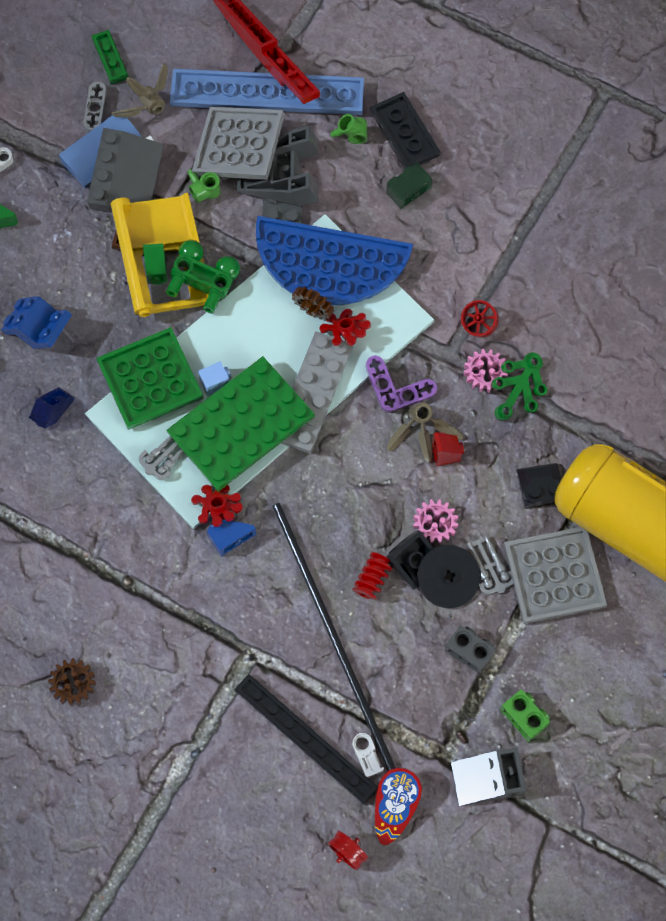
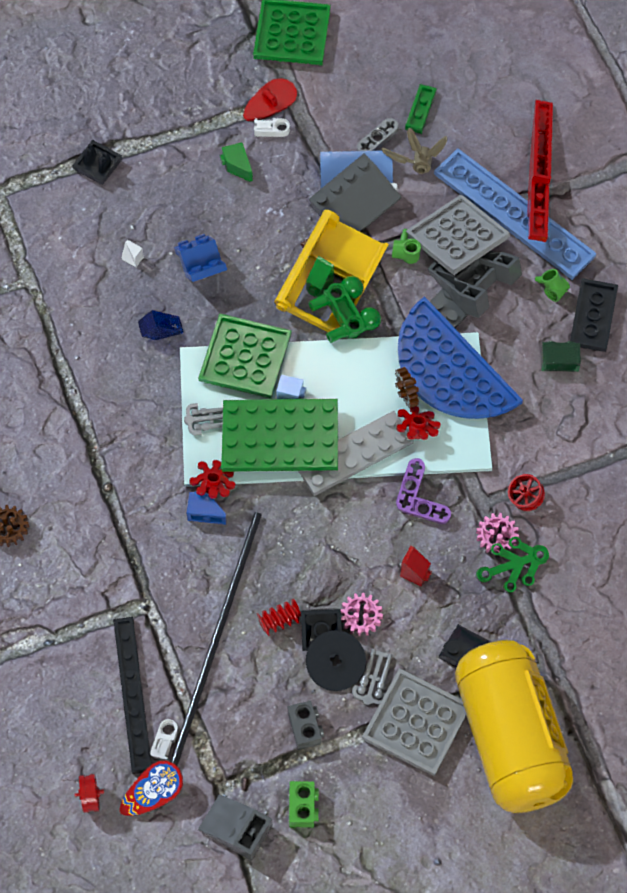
camera: 40 degrees right, 5 degrees down
dark tan plant [387,403,463,463] -> none

